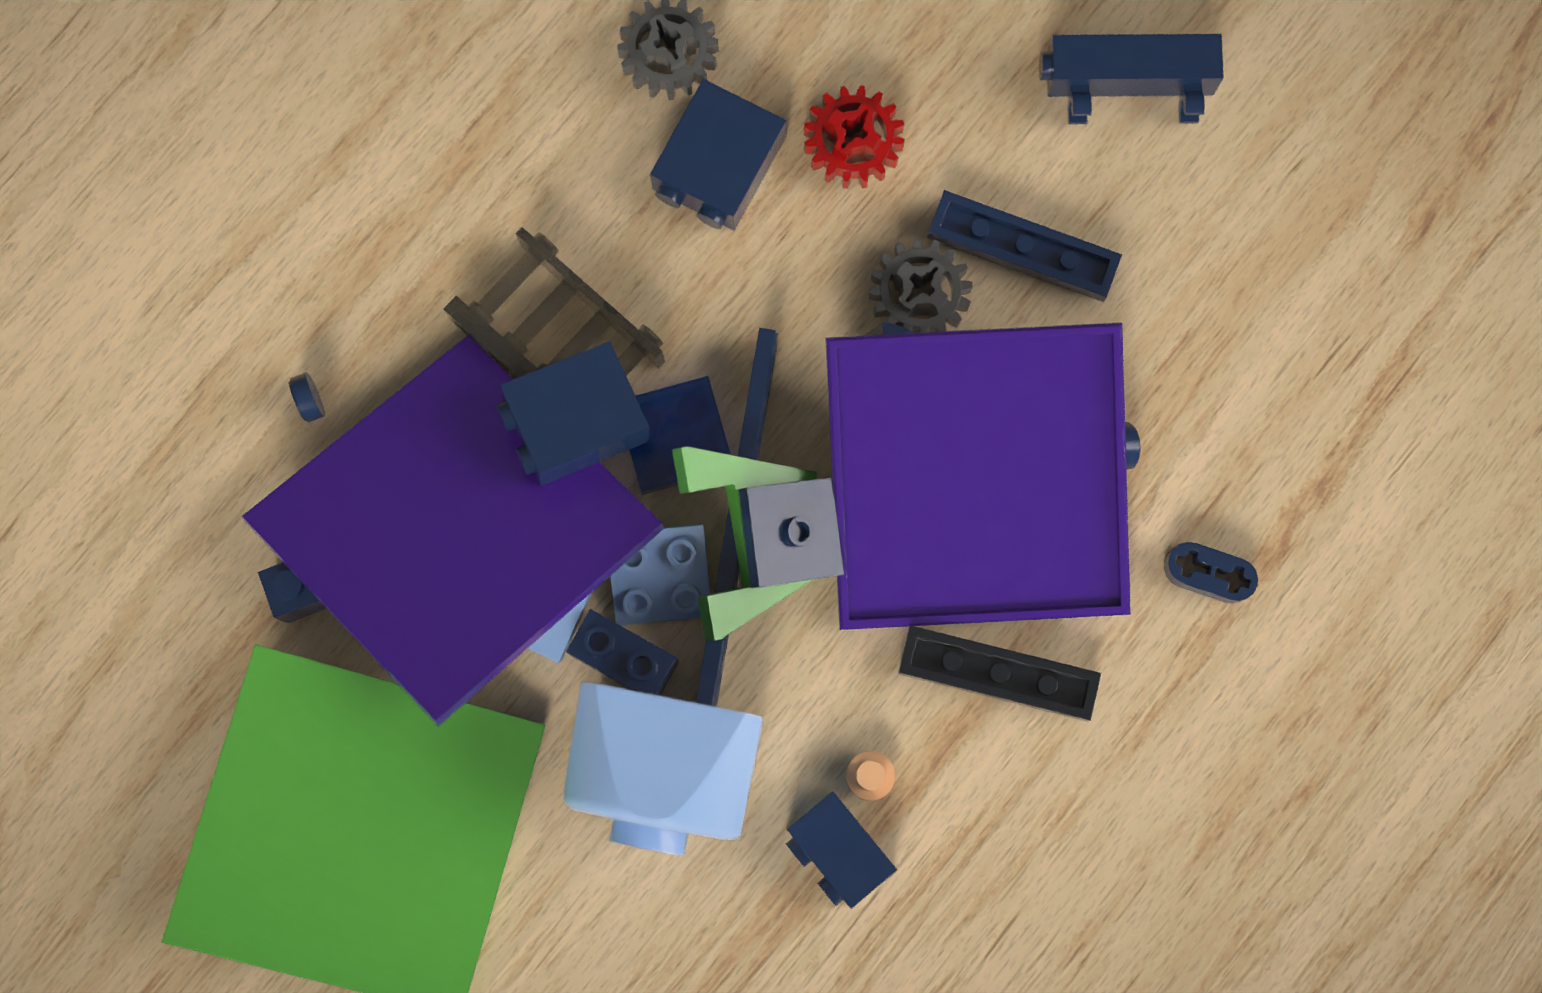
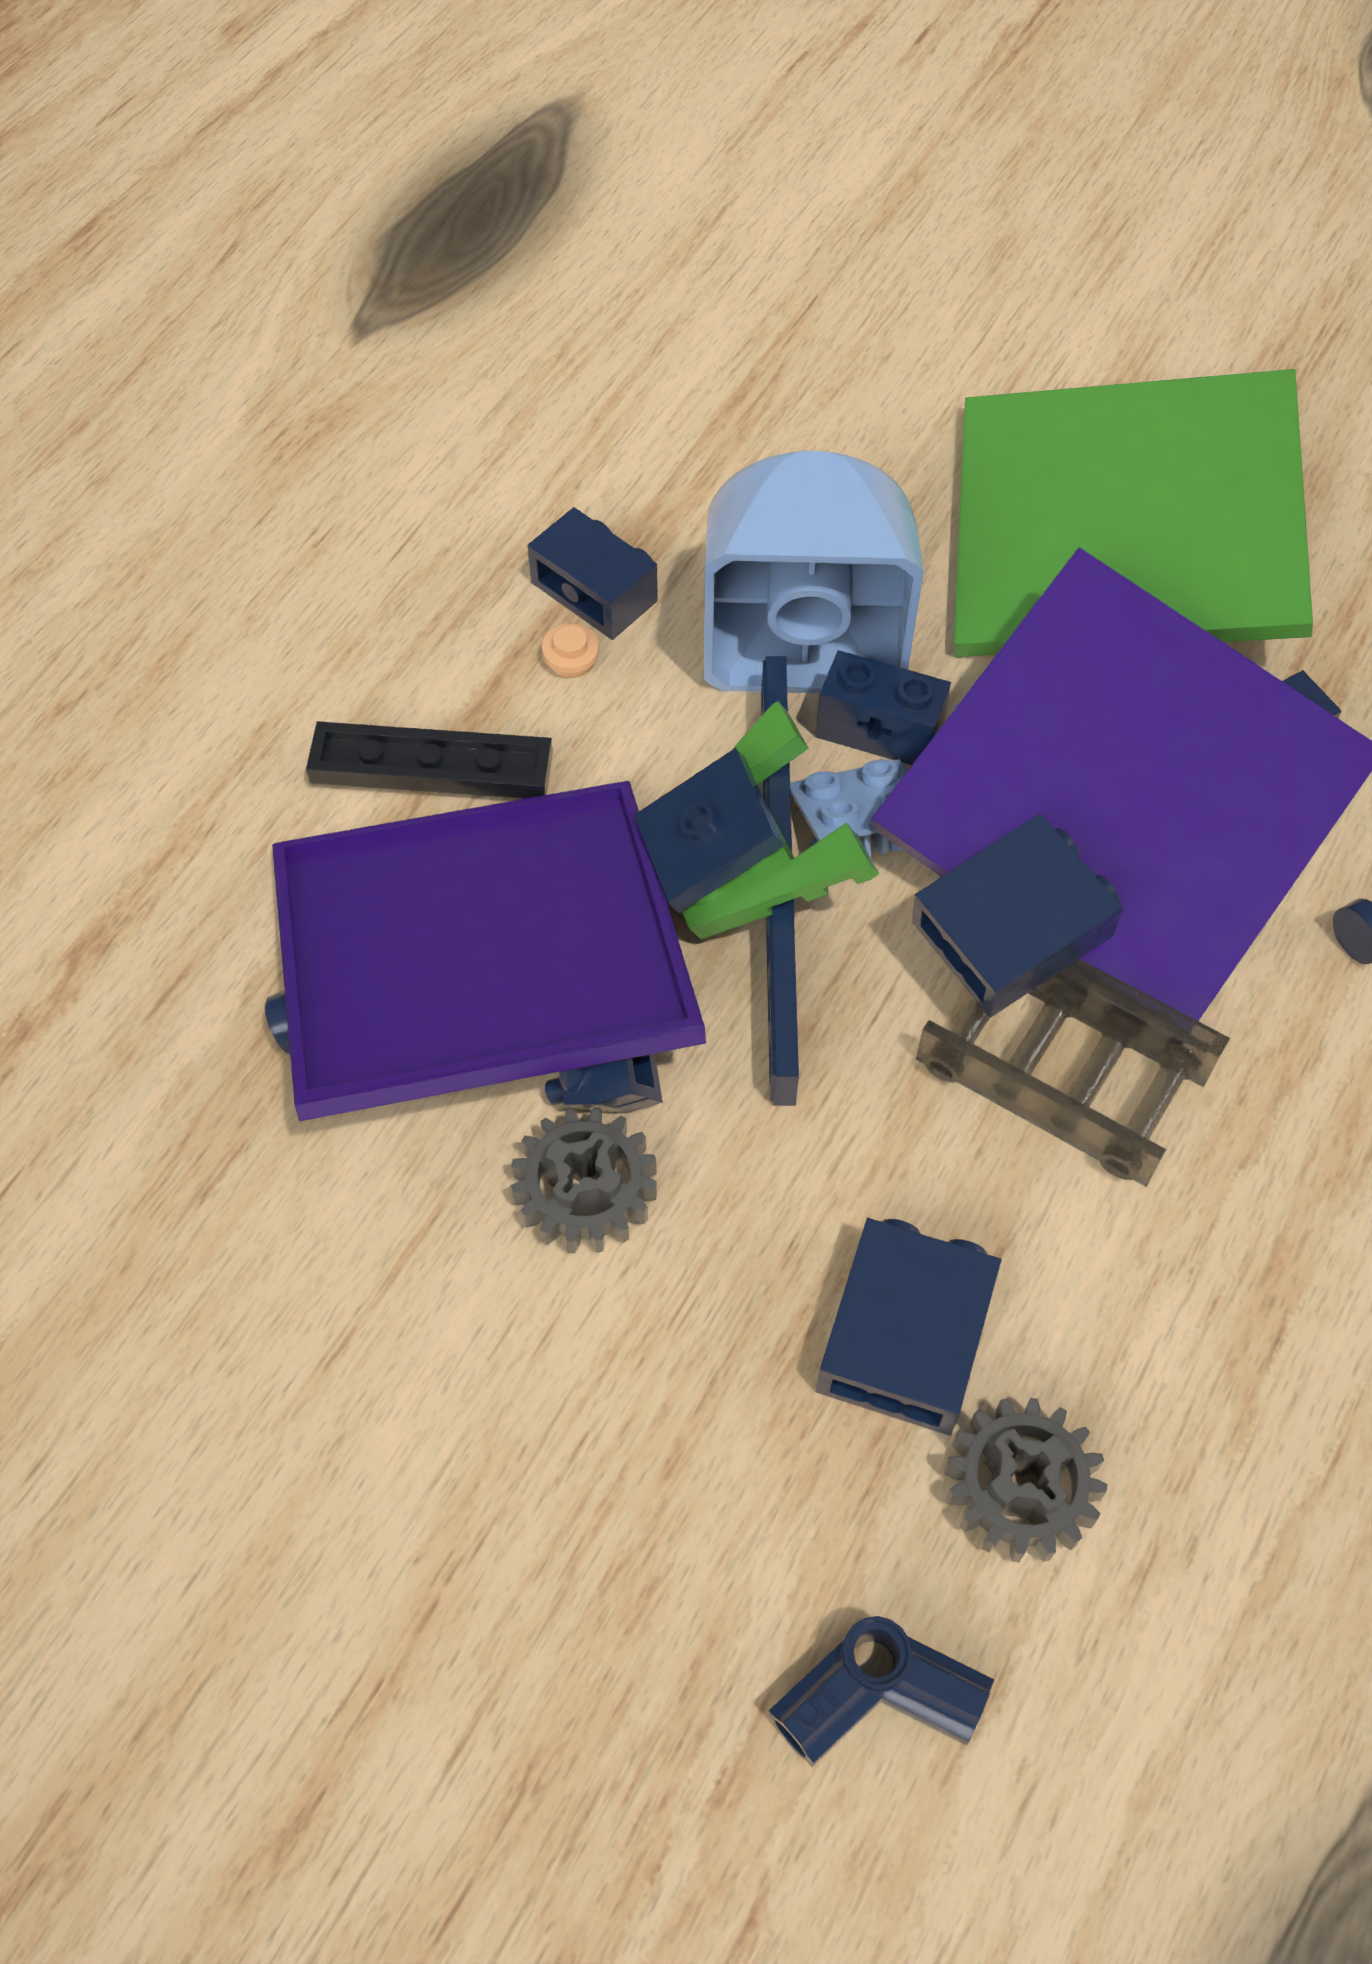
camera: 170 degrees right, 20 degrees down
clear blue plate [629,376,731,495] -> none
red gear [803,85,905,189] -> none
dark blue plate [927,190,1122,302] -> none
dark blue brick [1039,34,1224,125] -> none
dark blue beam [1163,542,1258,604] -> none

